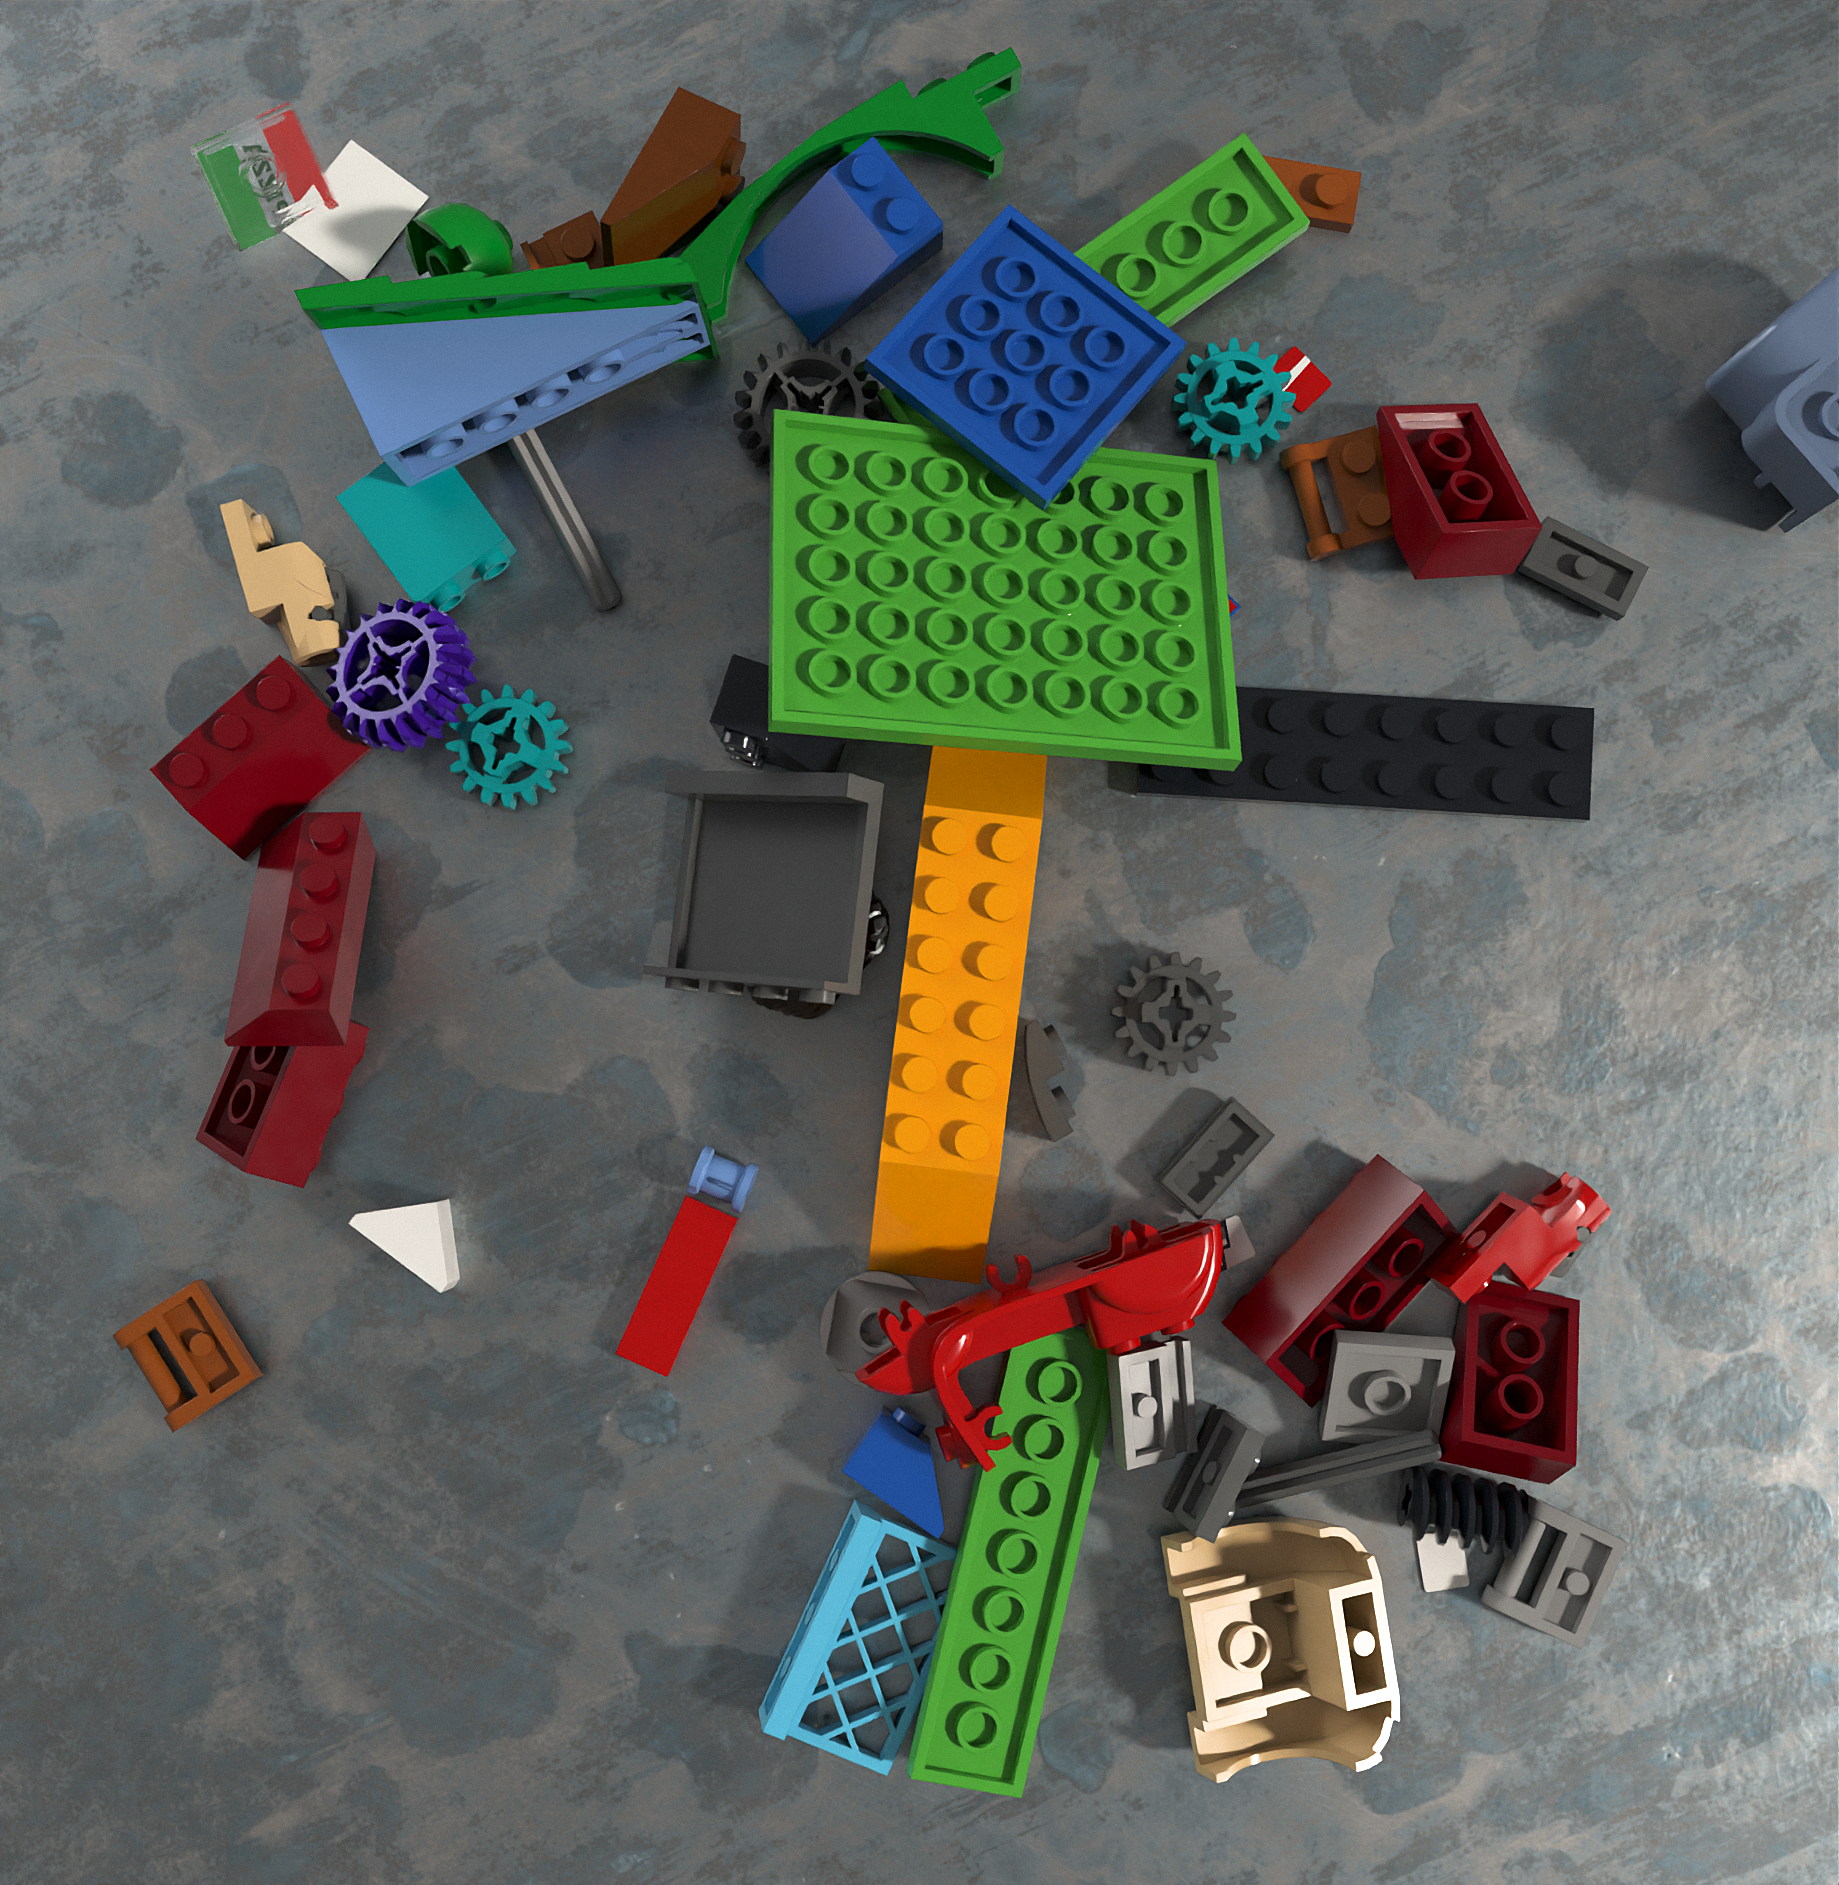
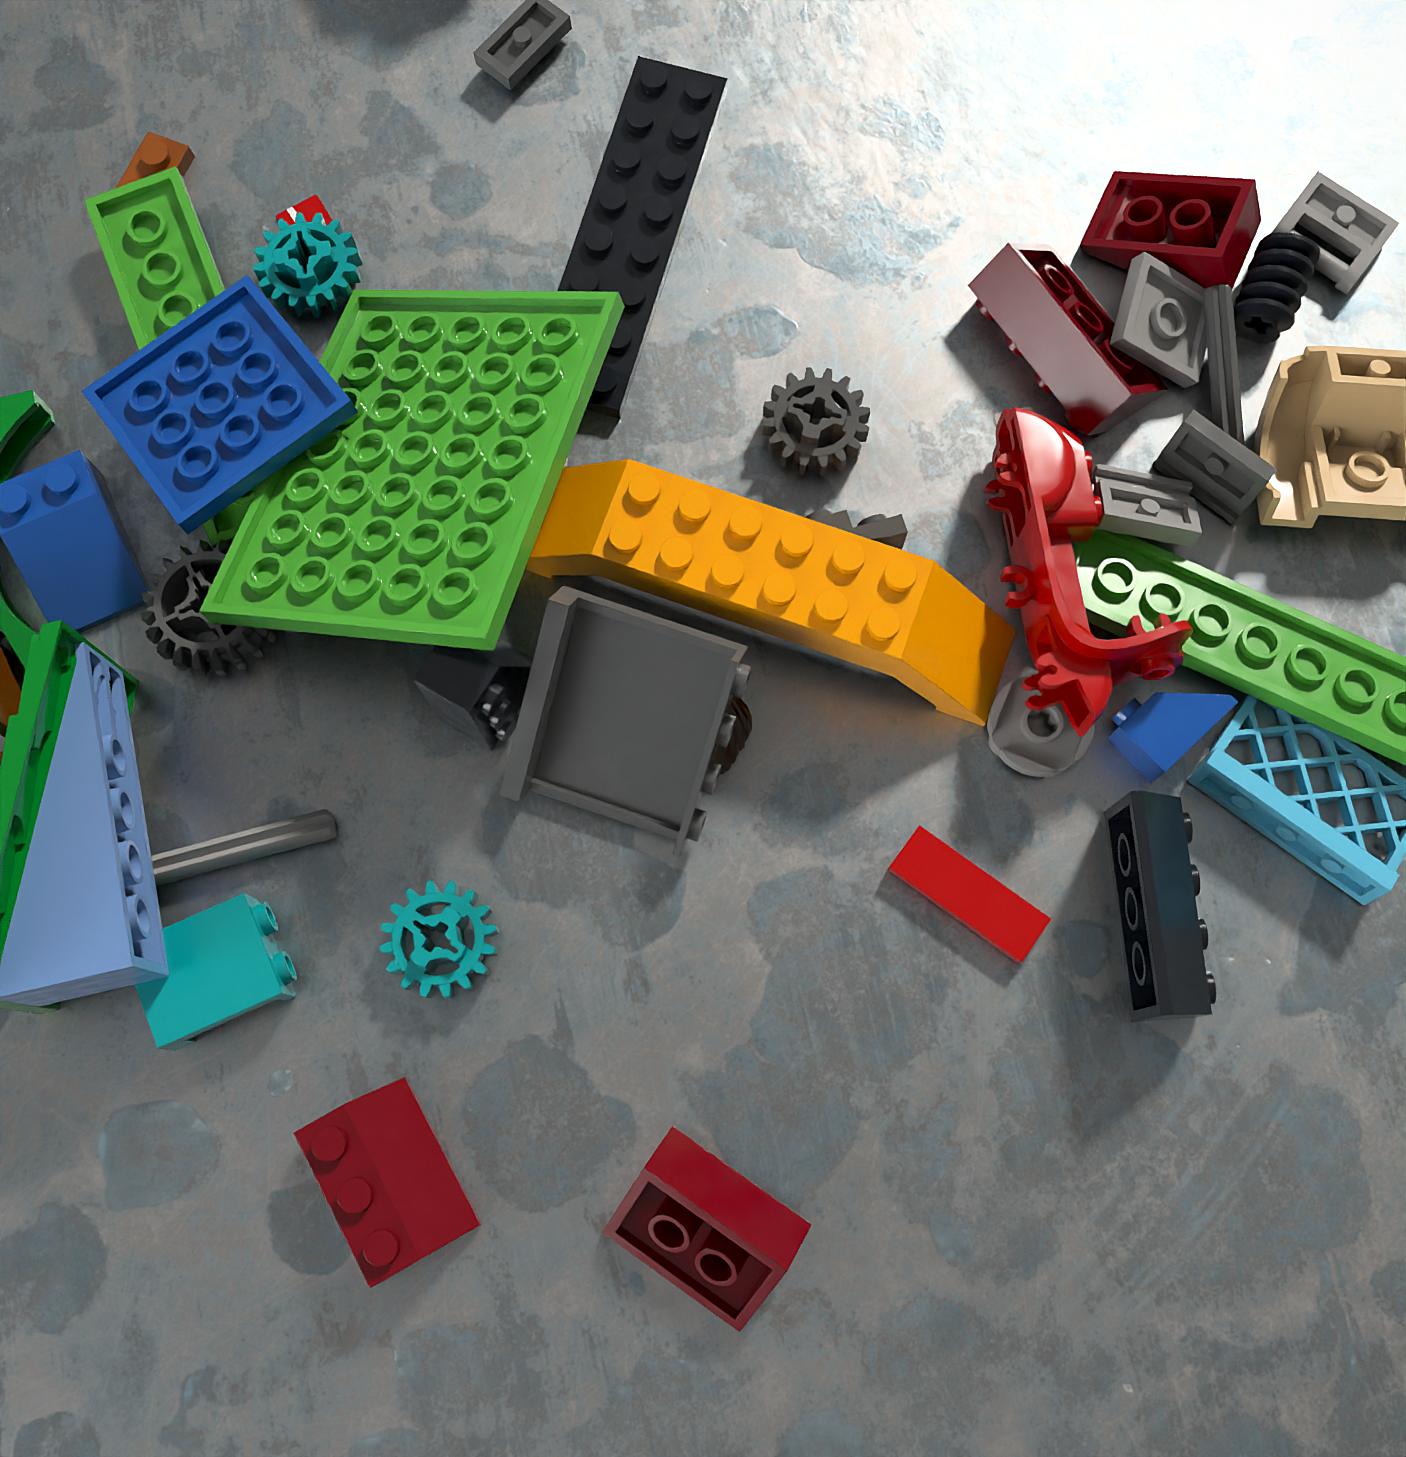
camera: 80 degrees left, 10 degrees down
dark orange plate [112,1279,263,1433] -> none
tan plate [219,499,351,667] -> none
dark red slope [224,812,376,1047] -> none
dark purple gear [325,598,478,753] -> none
white slope [348,1199,460,1293] -> none
medium blue bush [687,1145,759,1213] -> none
dark grey plate [1155,1097,1275,1220] -> none
dark orange plate [1279,425,1395,561] -> none
dark red slope [1376,403,1543,580] -> none
white sticker [1416,1530,1470,1592] -> none
red plate [1424,1172,1612,1304] -> none
none -> black slope [1104,790,1216,1022]

